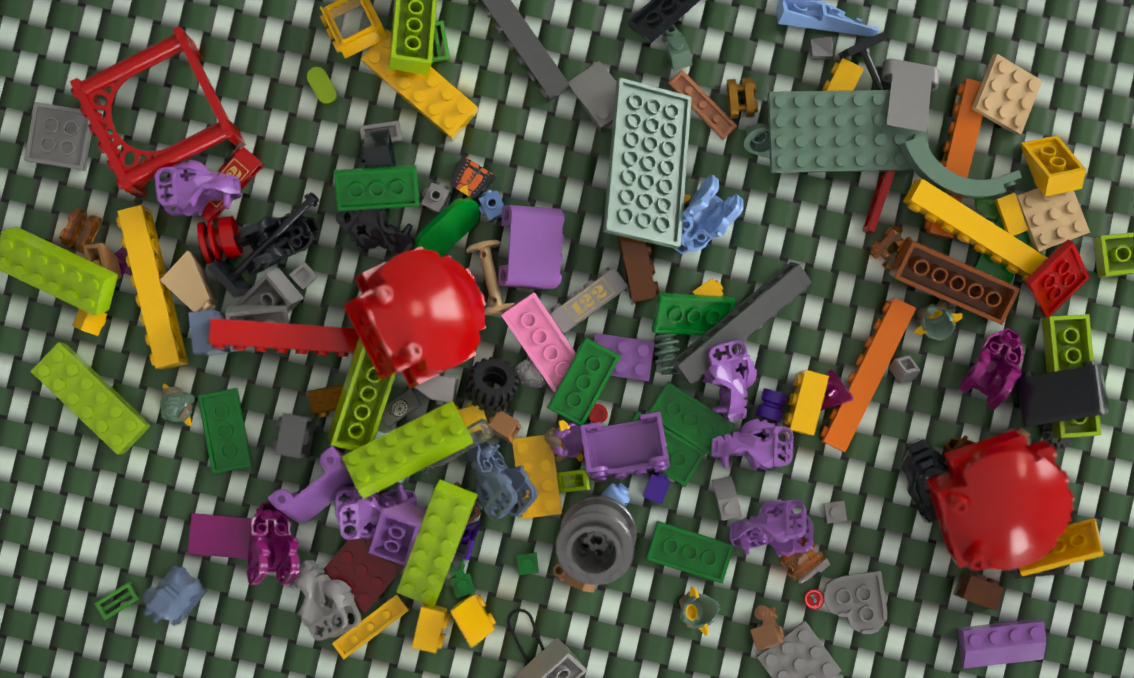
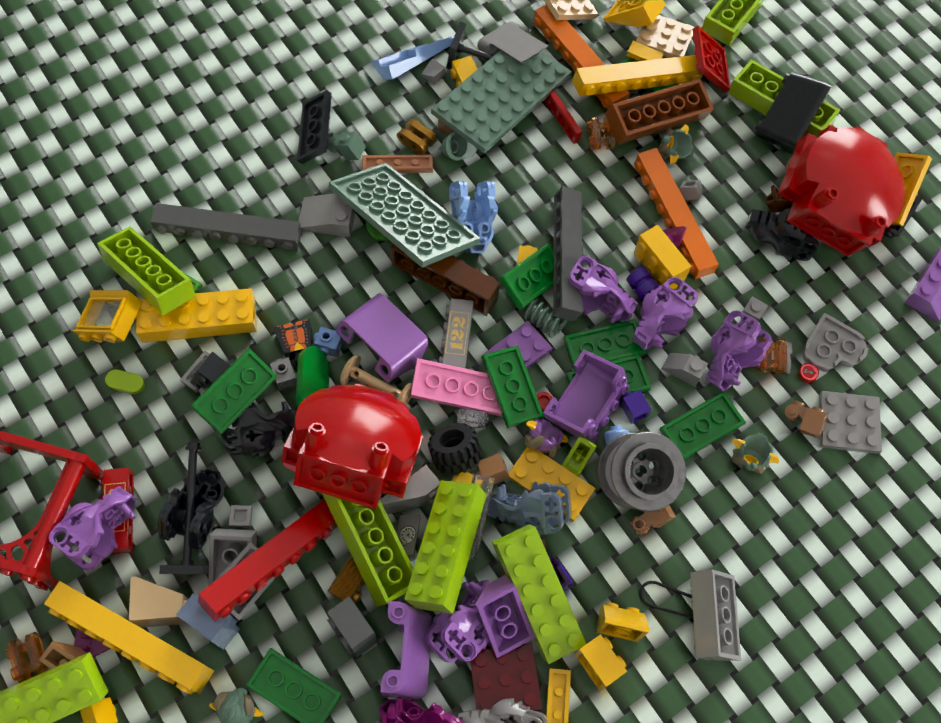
camera: 50 degrees left, 20 degrees down
red wheel [197,215,243,264] -> none
green plate [450,560,476,598] -> none
green plate [517,552,539,575] -> none
sand green arch [899,136,1022,199] -> none
reddish brown brick [953,570,1004,611] -> none
magenta animal [958,328,1024,410] -> none

